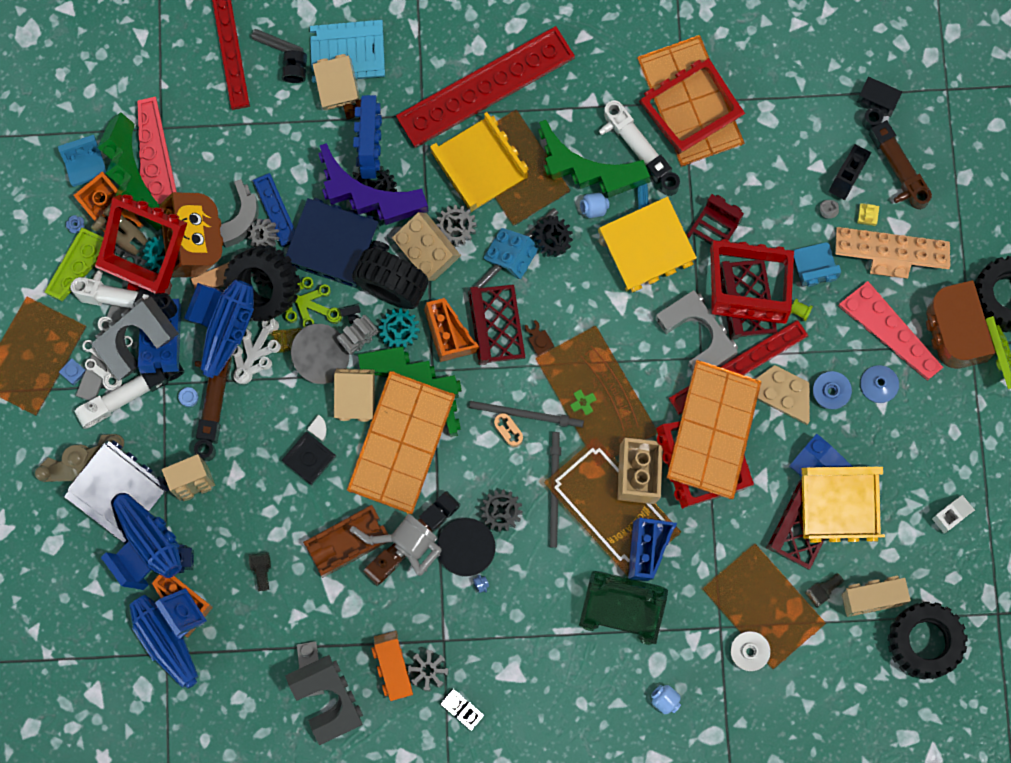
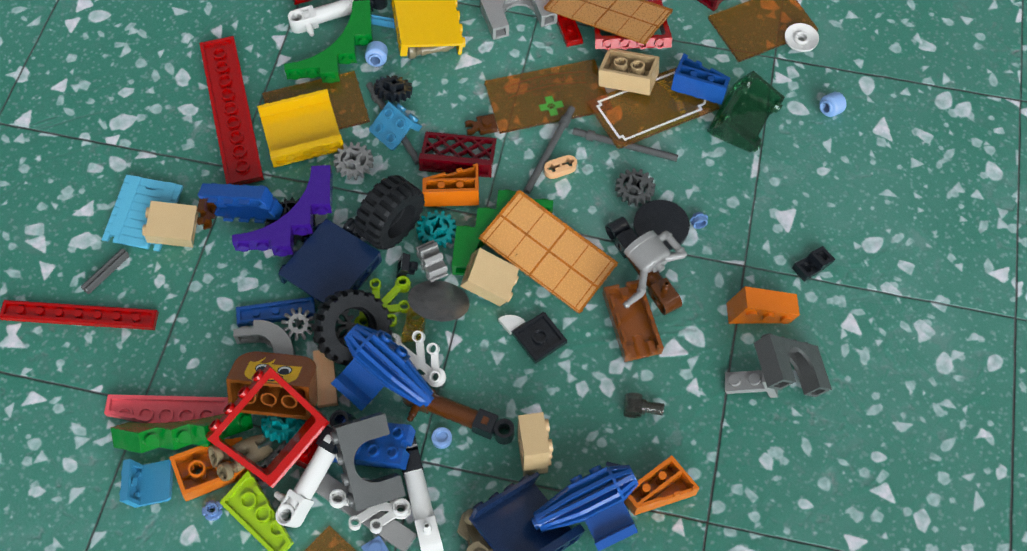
camera: 80 degrees left, 15 degrees down
blue piece [129,588,207,689] -> none
black wheel [281,50,307,83] -> none
tan brick [392,212,461,281] -> none
light grey gear [408,650,449,692] -> none

